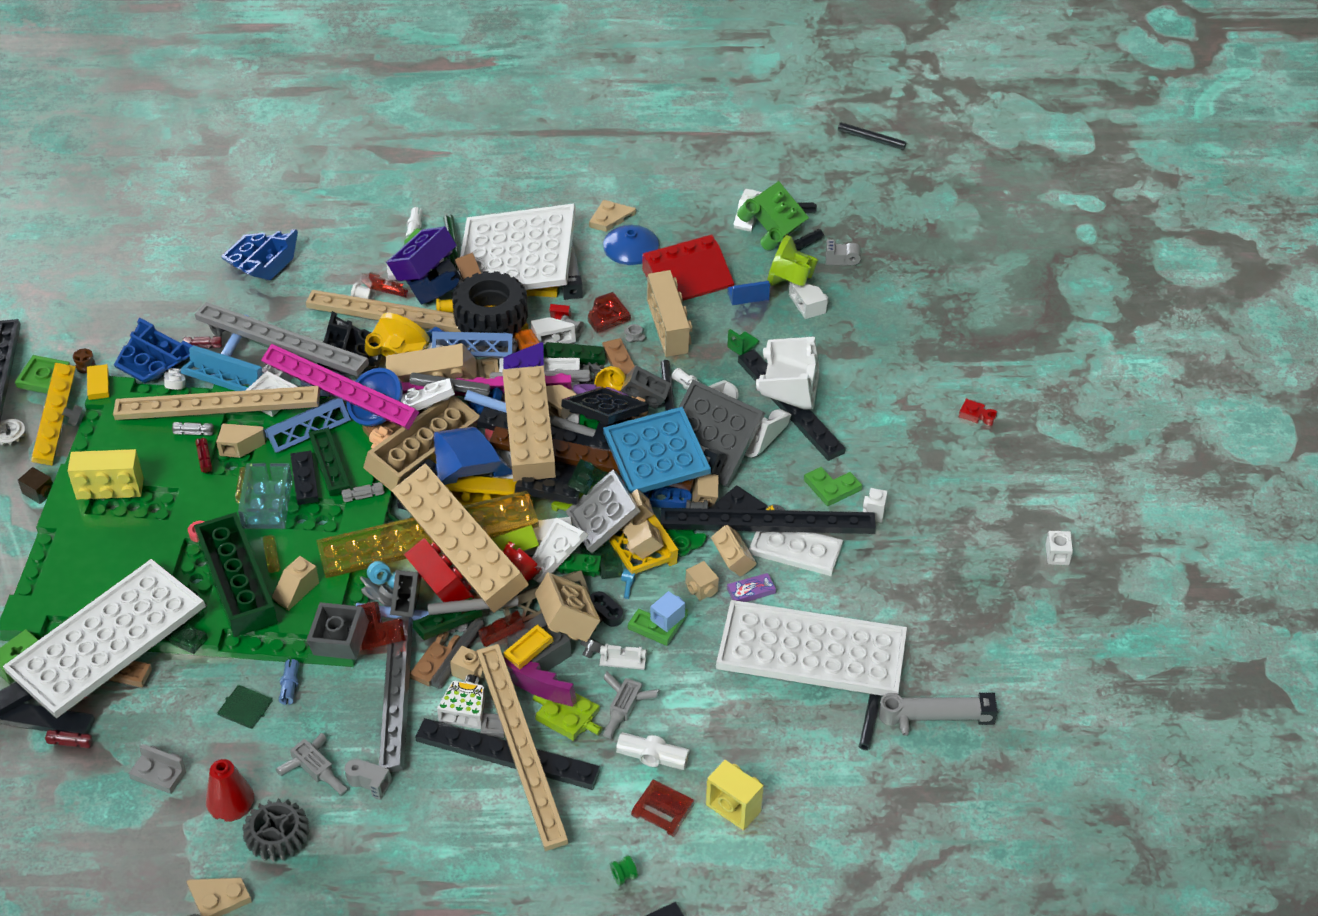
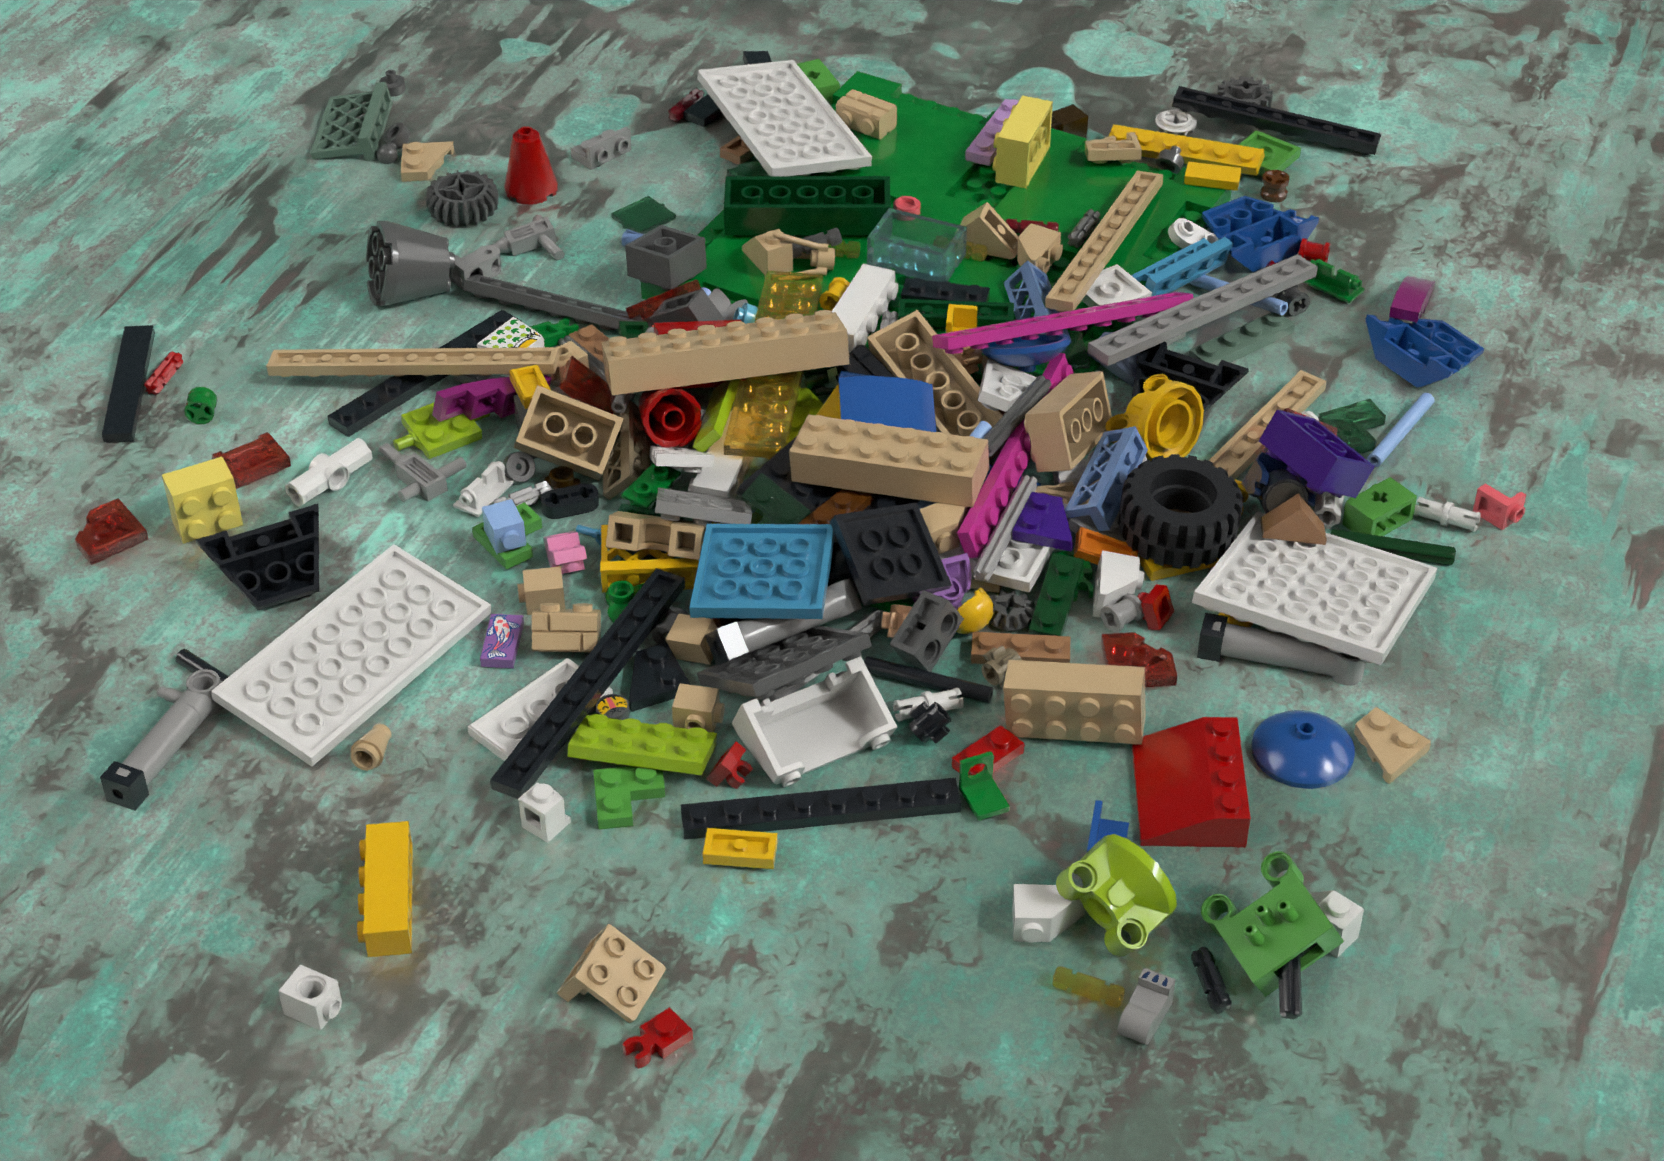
camera: 115 degrees right, 5 degrees down
white windscreen [756,337,819,410] -> none
none -> clear red plate [75,498,148,565]
none -> black wedge [196,504,319,611]
none -> tan cone [351,724,392,771]
none -> yellow brick [357,821,413,957]
none -> dark grey cone [366,221,455,306]
none -> light grey axle [493,481,552,506]
none -> green plate [530,318,579,347]
none -> bright pink brick [543,531,587,574]
none -> tan bracket [556,924,666,1023]
none -> lime plate [568,714,717,776]
none -> tan brick [672,684,725,732]
none -> yellow plate [703,828,778,869]
none -> red tile [706,741,753,789]
none -> tan plant [773,232,835,282]
none -> dark grey axle [792,228,842,258]
none -> yellow bush [820,277,850,311]
none -> white brick [832,264,898,353]
none -> tan brick [836,89,897,140]
none -> black gear [909,701,951,744]
none -> yellow panel [946,304,978,333]
none -> red plate [951,725,1025,775]
none -> tan slope [956,202,1019,259]
none -> lavender plate [965,99,1019,166]
none -> dark tan gear [982,645,1022,688]
none -> clear yellow axle [1052,966,1125,1008]
none -> tan wing [1085,132,1142,164]
none -> red bush [1298,238,1331,263]
none -> green hinge [1303,259,1365,303]
none -> clear green plate [1318,399,1386,454]
none -> light blue piece [1367,393,1434,467]
none -> magenta slope [1389,276,1435,322]
none -> coral bracket [1473,483,1526,530]

